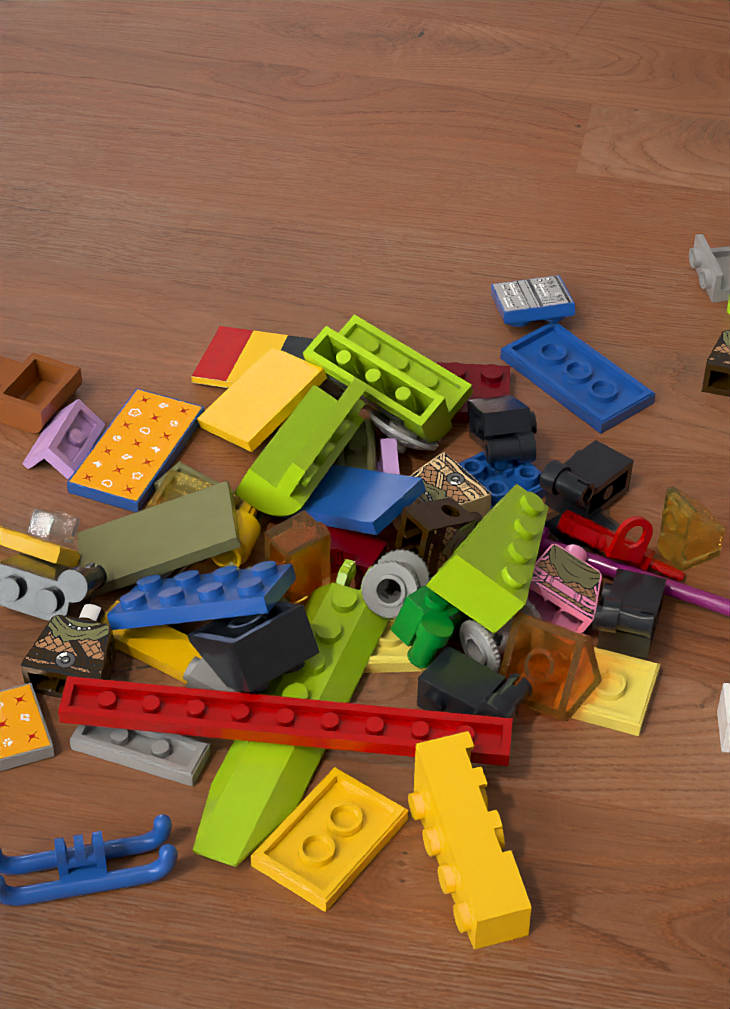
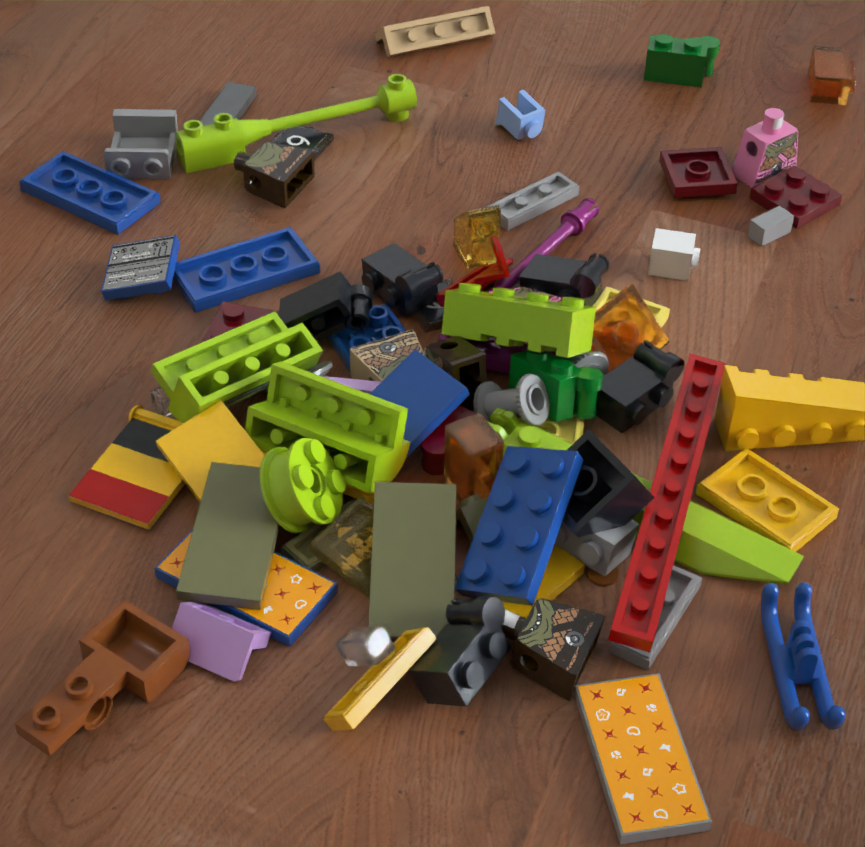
camera: 80 degrees left, 0 degrees up
none -> blue tile [19,151,161,235]
none -> olive tile [176,462,280,609]
none -> lime wheel [260,438,346,533]

